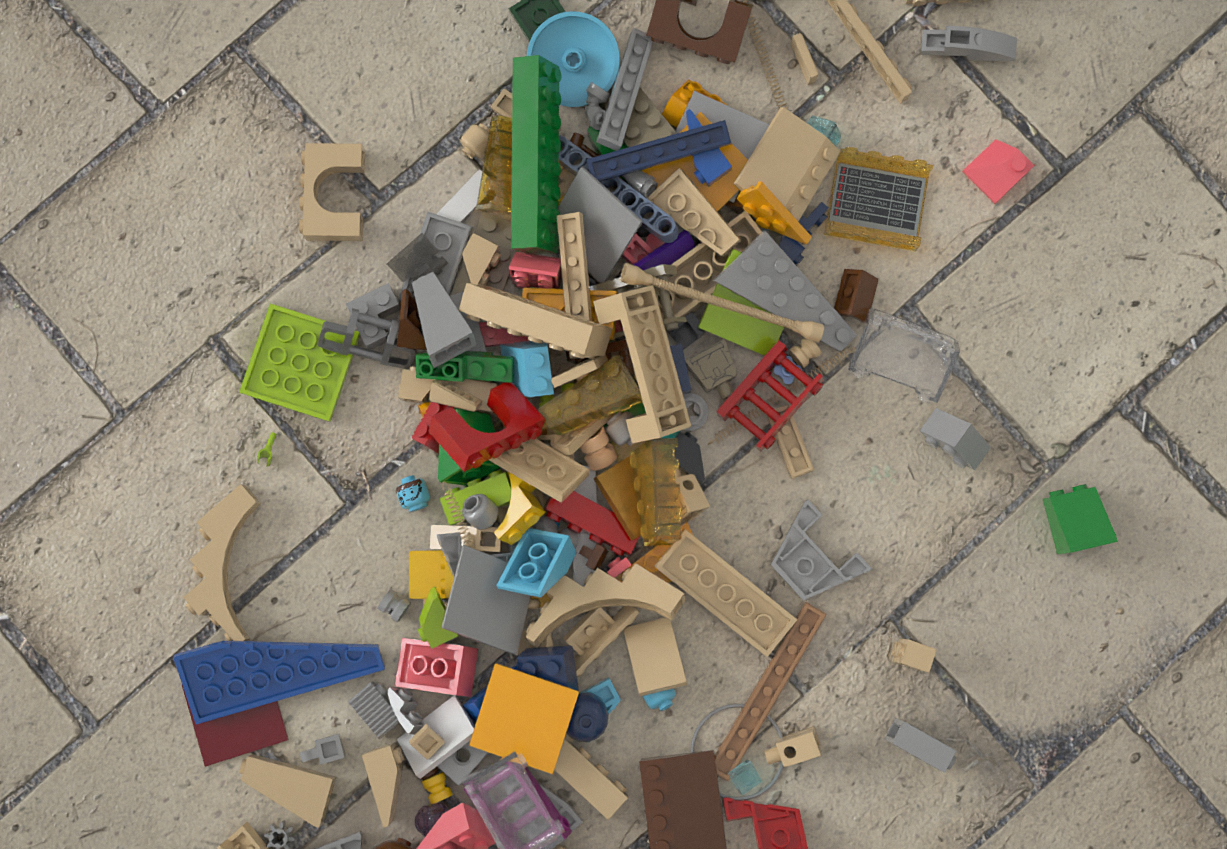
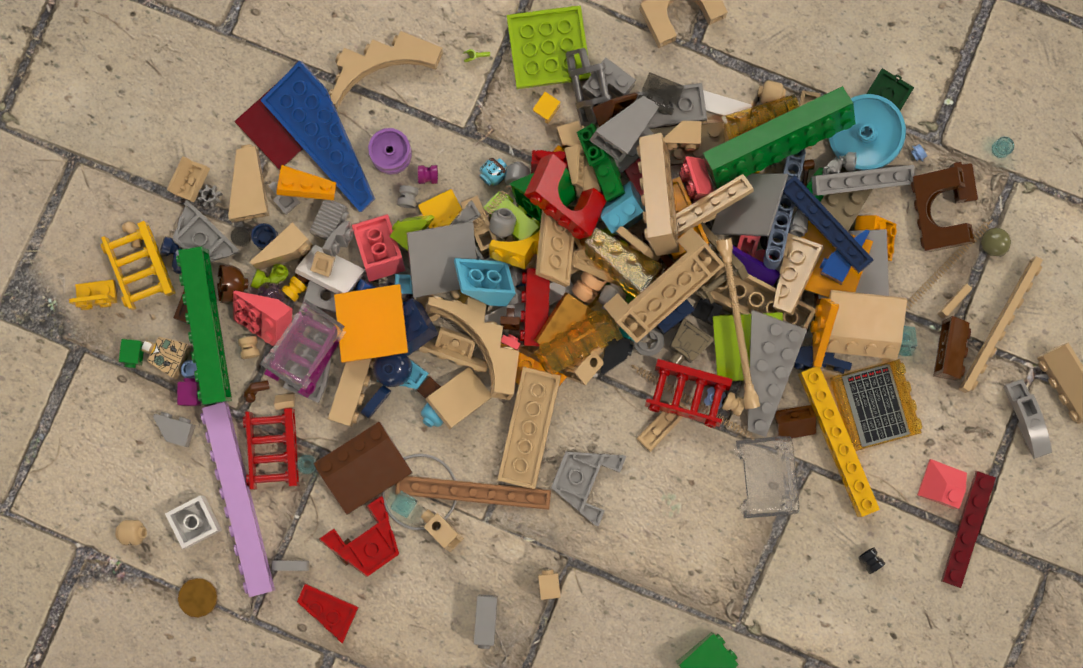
camera: 65 degrees right, 0 degrees up
light grey brick [920,408,991,470] -> none
none -> clear smoke tile [231,227,251,247]
none -> lime arm [250,264,288,289]
none -> dark blue wheel [251,223,279,251]
none -> light orange wing [277,165,336,200]
none -> dark blue beam [361,385,391,419]
none -> medium lavender wheel [368,128,412,175]
none -> medium azure plate [394,274,413,294]
none -> reddish brown plate [417,376,441,399]
none -> magenta wheel [418,165,438,184]
none -> light grey head [504,162,530,190]
none -> yellow panel [533,92,561,124]
none -> yellow brick [798,367,880,517]
none -> black wheel [858,547,886,574]
none -> light blue plate [911,144,927,162]
none -> reddish brown slope [933,316,971,381]
none -> dark red plate [941,471,996,588]

